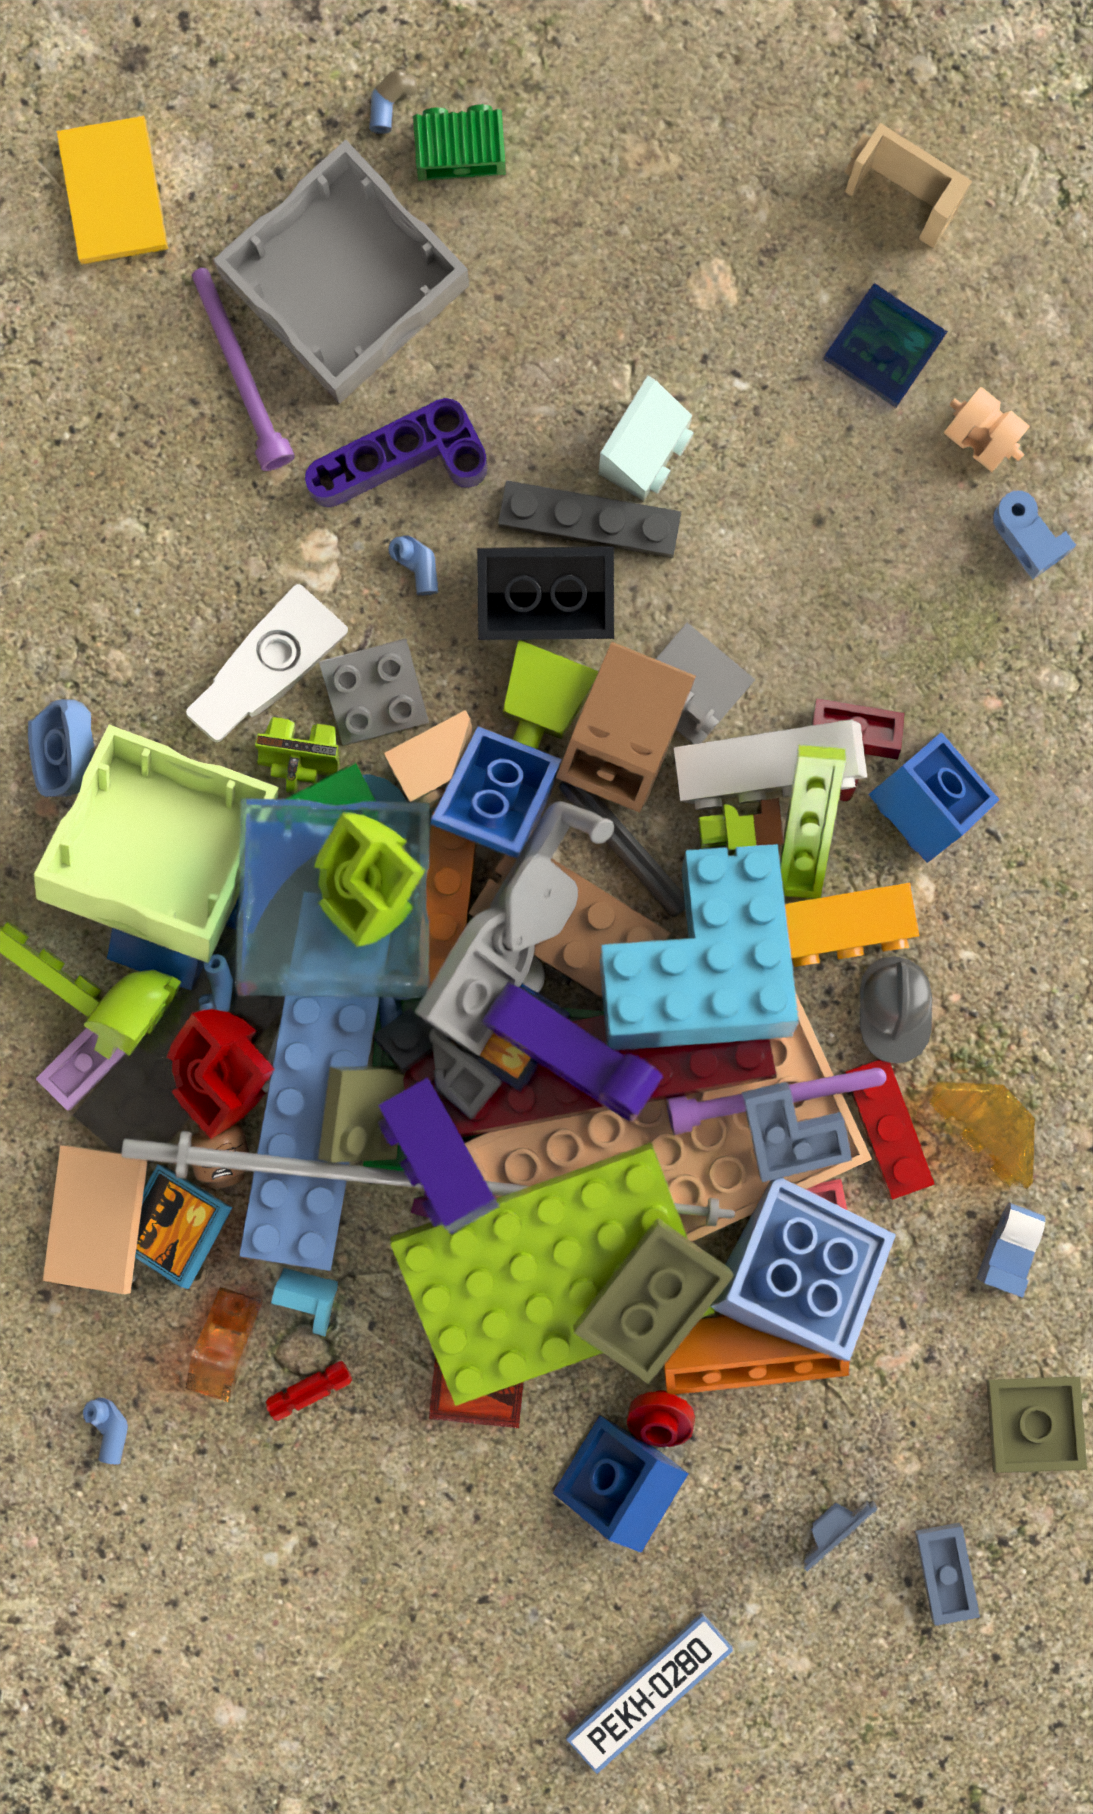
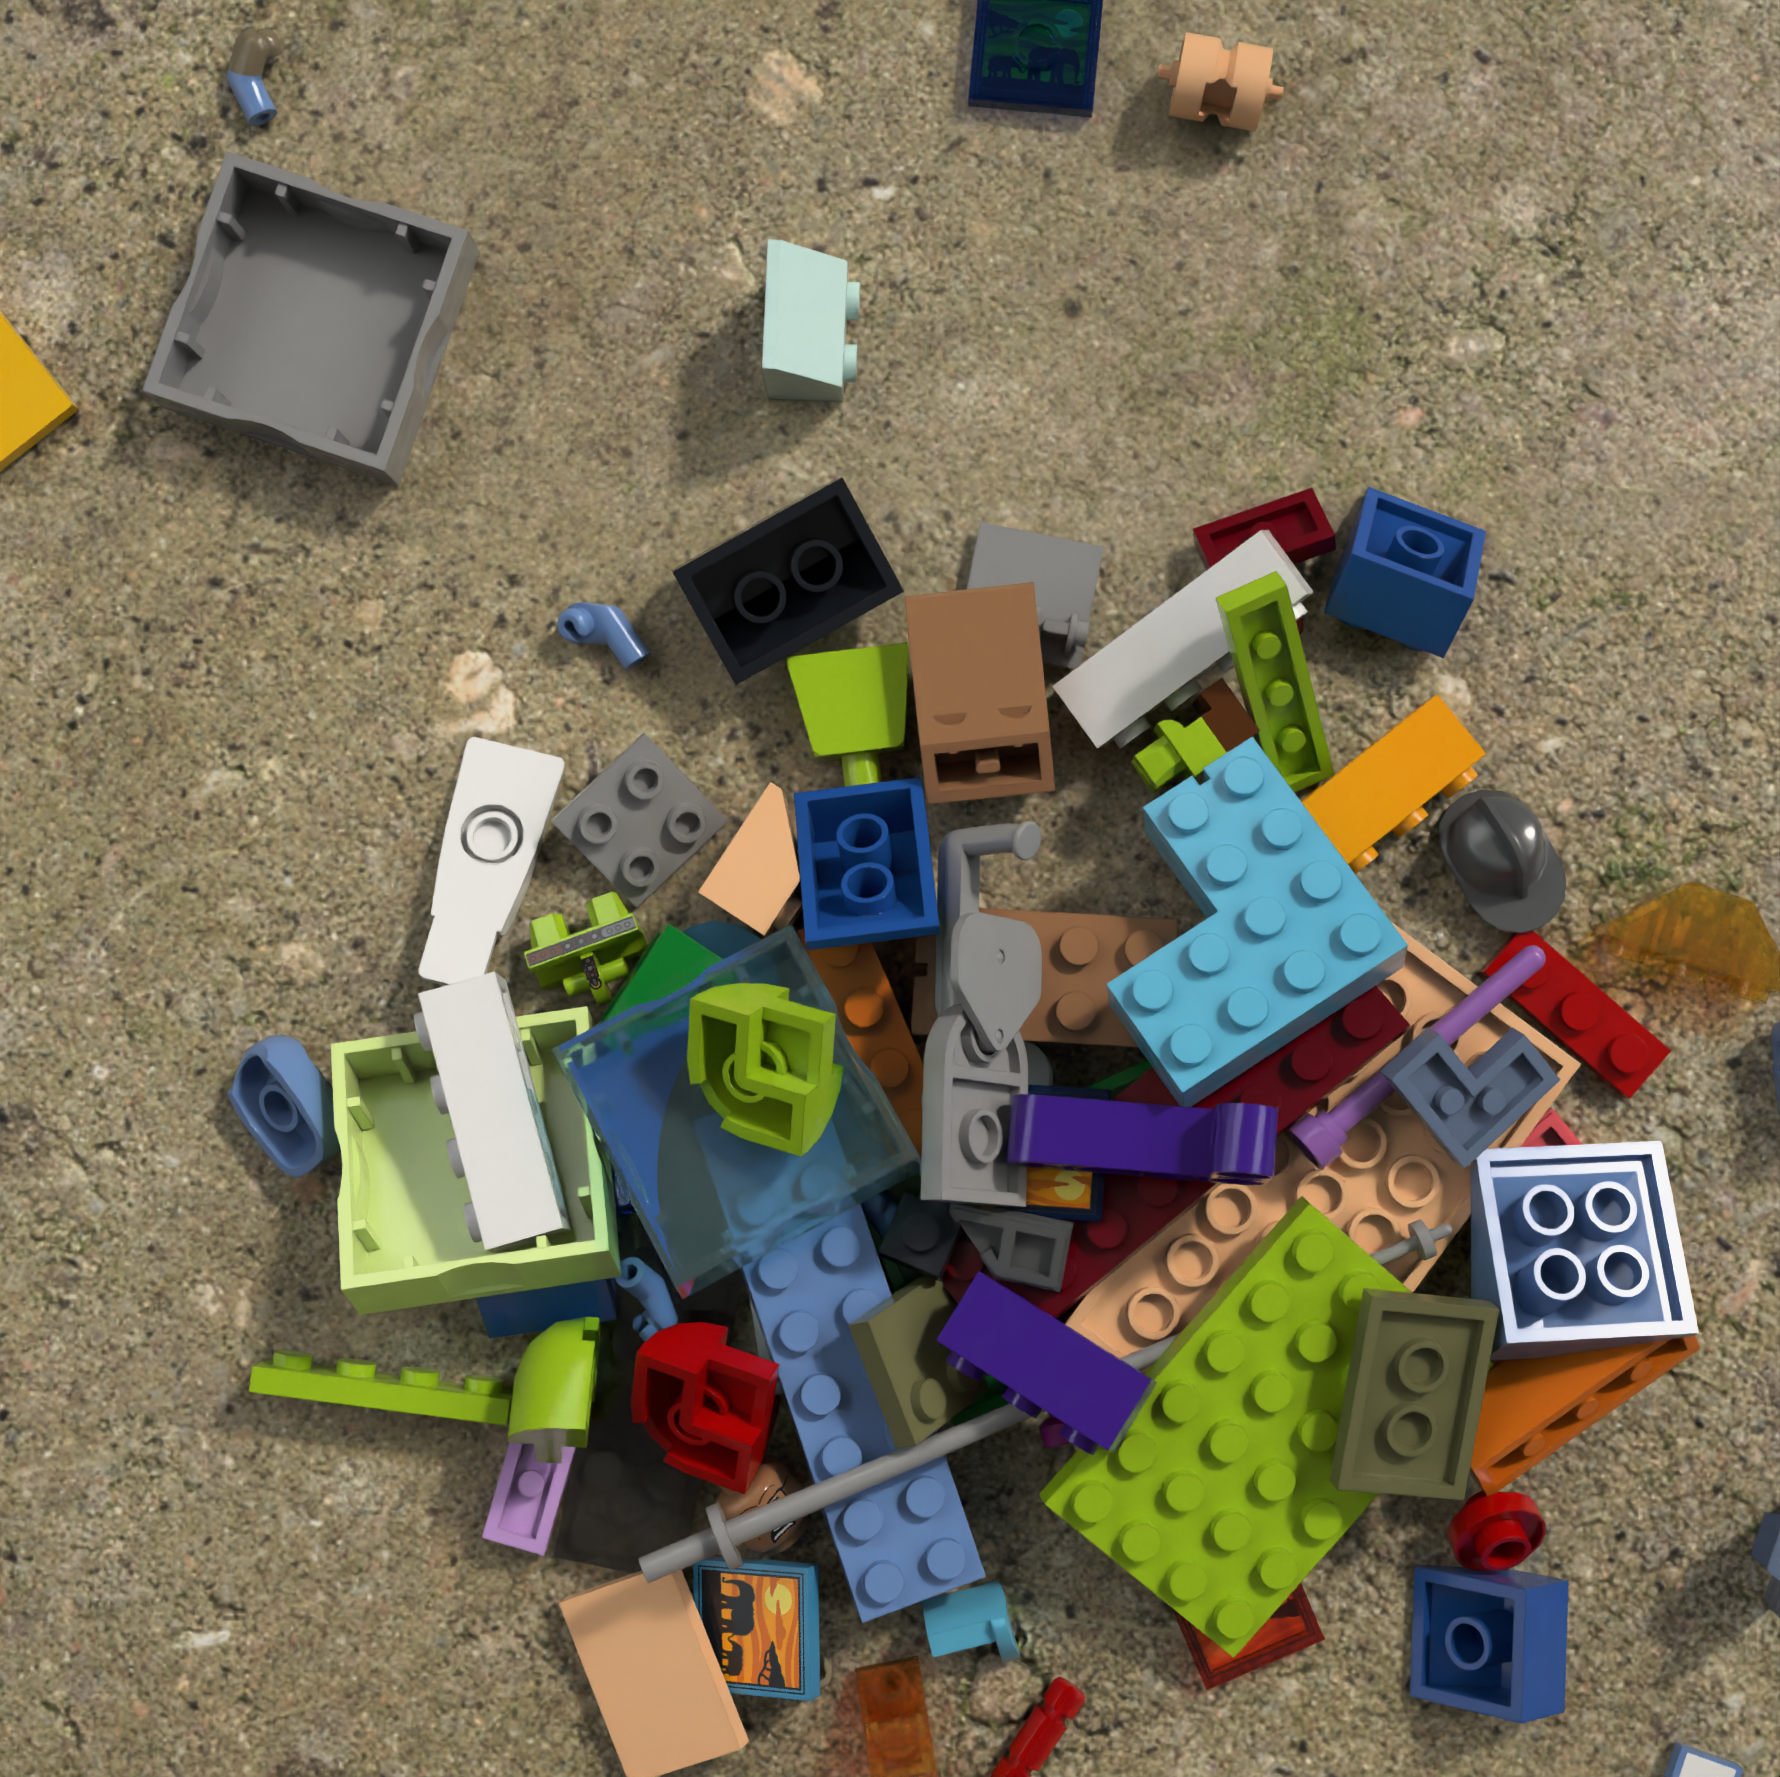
camera: 25 degrees left, 0 degrees up
medium lavender piece [192,268,295,471] -> none
dark purple beam [305,398,488,508] -> none
green brick [413,104,506,181] -> none
dark grey plate [498,480,682,558] -> none
dark grey axle [559,781,685,917] -> none
medium blue leg [993,491,1076,580] -> none
none -> white brick [414,971,573,1253]

